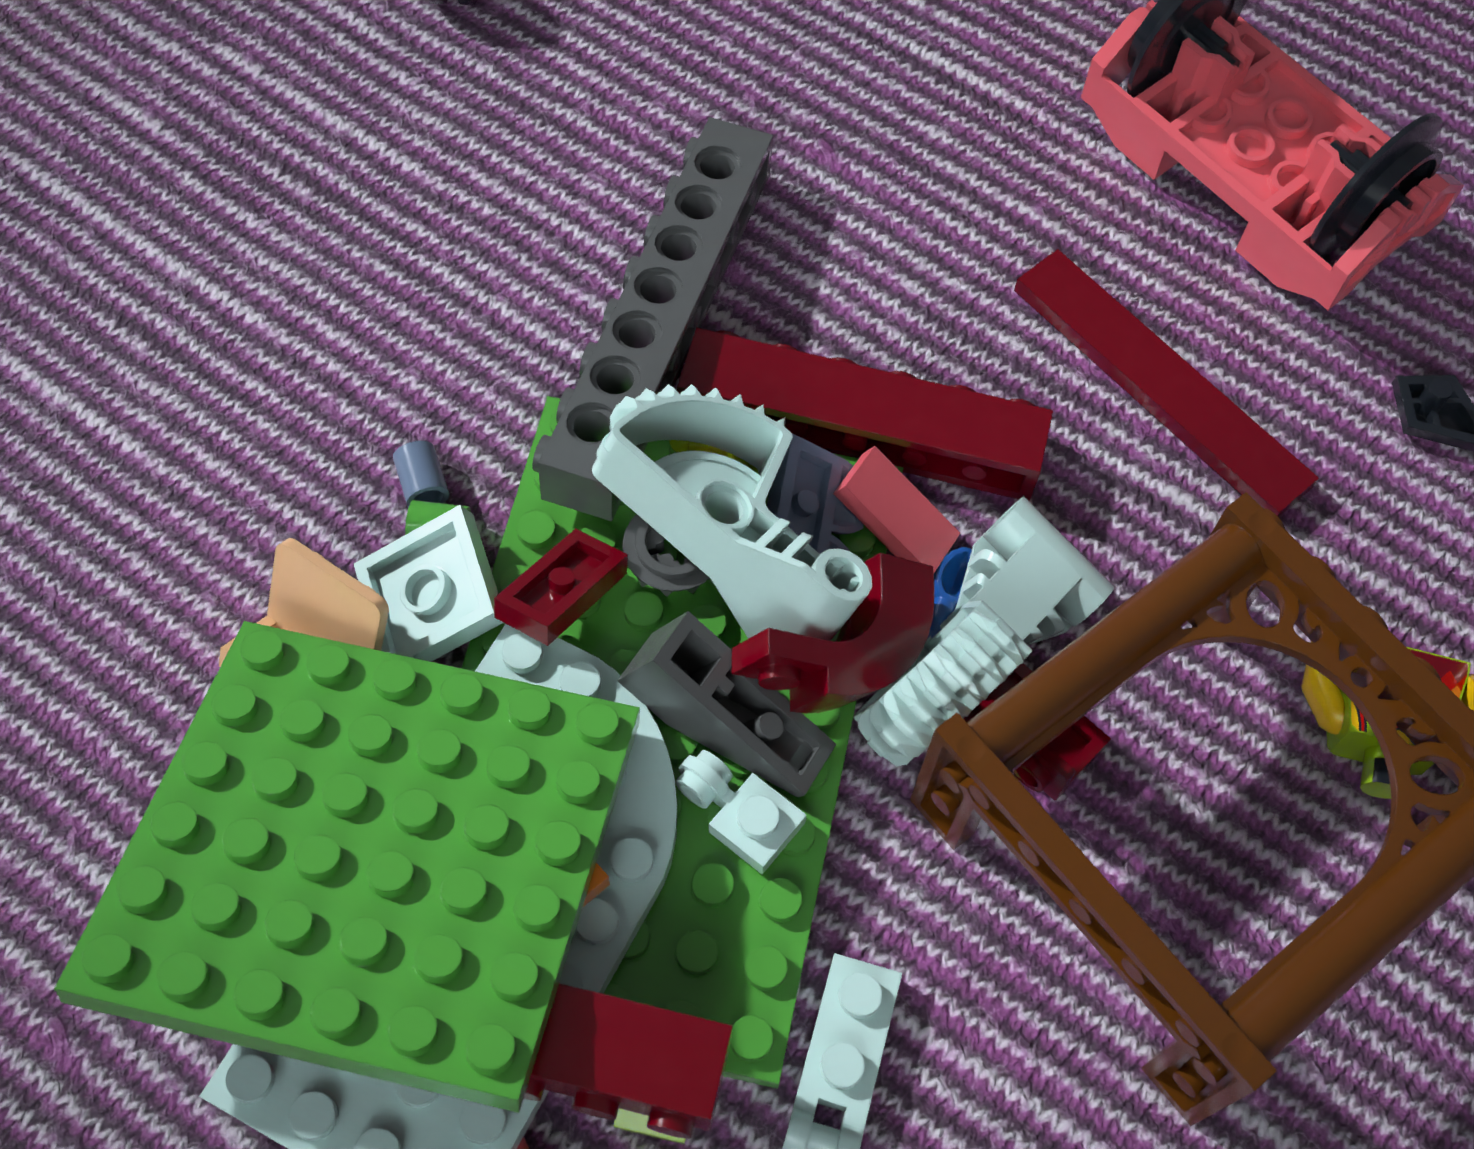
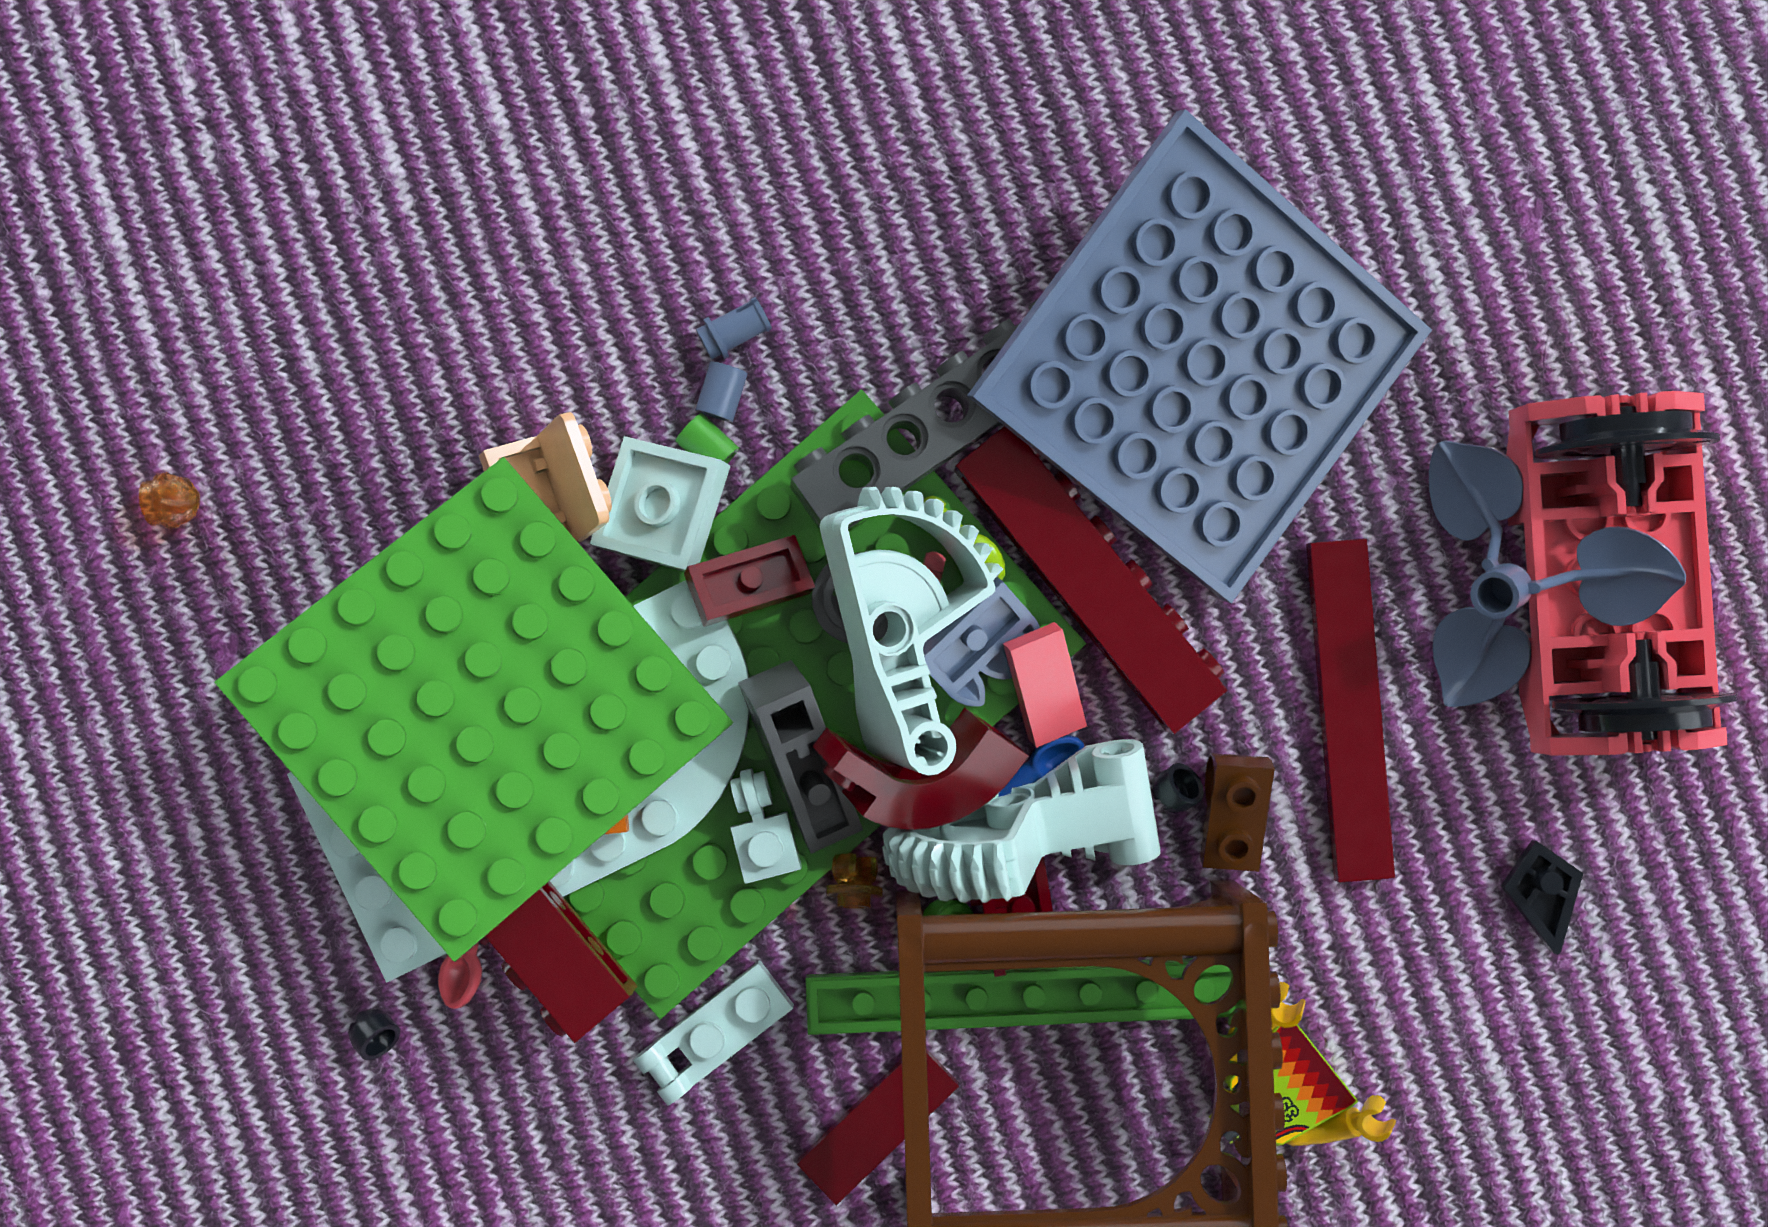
camera: 40 degrees right, 25 degrees up
none -> sand blue pin [696,297,772,360]
none -> dark red tile [797,1049,959,1206]
none -> bright green tile [806,958,1235,1035]
none -> clear orange plate [826,853,883,909]
none -> sand blue plate [967,109,1432,604]
none -> black hinge [1153,763,1204,814]
none -> reddish brown plate [1200,753,1275,872]
none -> sand blue plant [1429,441,1686,707]

